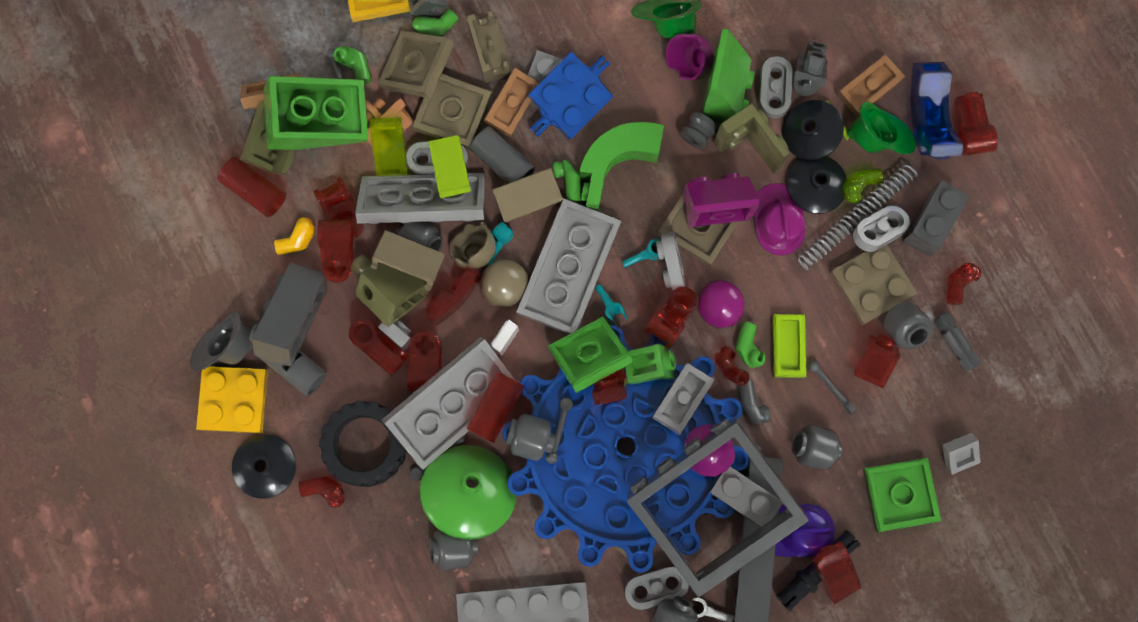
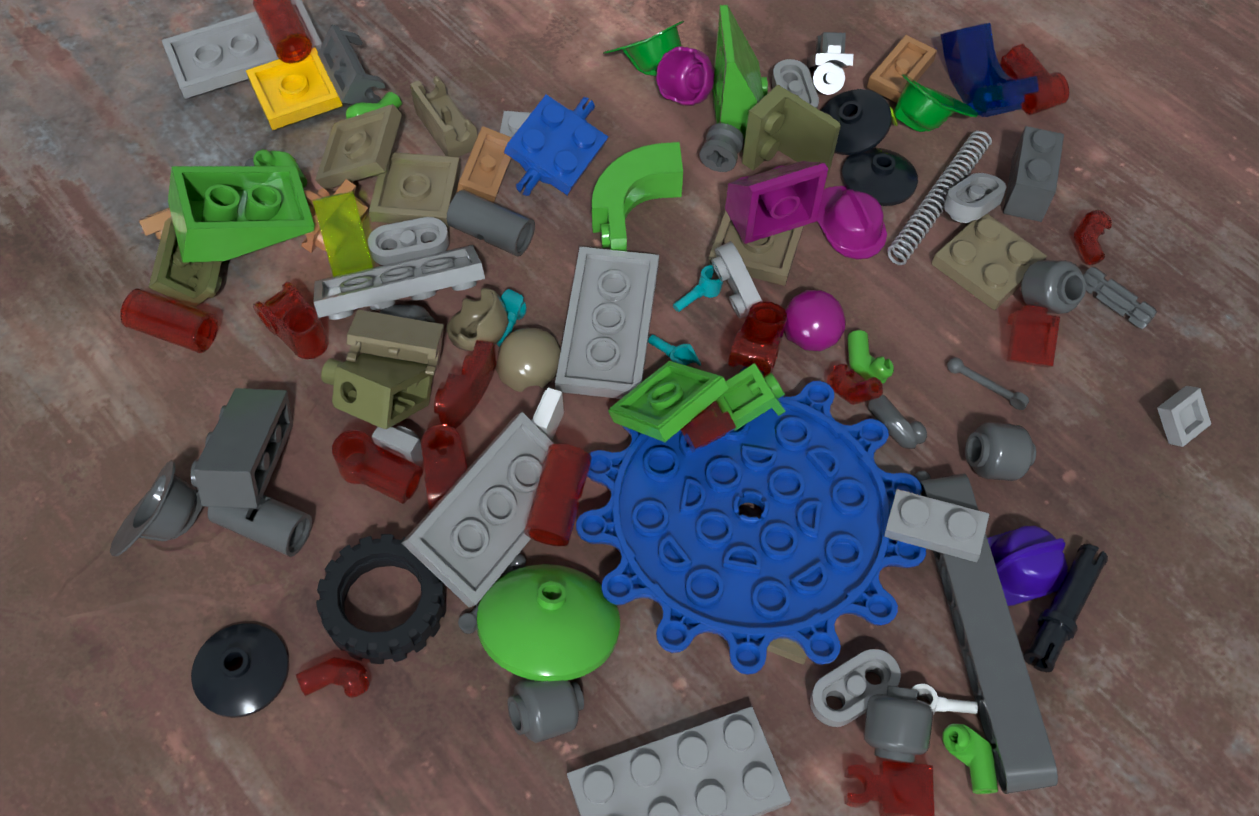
camera: 15 degrees left, 20 degrees down
yellow plate [196,366,268,433] -> none
yellow arm [274,217,315,255] -> none
clear red piece [317,219,354,283] -> none
lime tile [428,135,471,199] -> none
dark tan hinge [492,168,563,223] -> none
dark grey head [505,414,556,461] -> none
dark grey hinge [546,398,573,464] -> none
bright green arm [552,159,581,201] -> none
dark grey window [626,417,809,598] -> none
light grey plate [652,363,714,435] -> none
magenta hair [684,424,735,476] -> none
lime tile [772,314,806,378] -> none
clear red slope [813,541,861,605] -> none
clear neon green arm [843,168,883,203] -> none
bright green tile [863,457,941,532] -> none

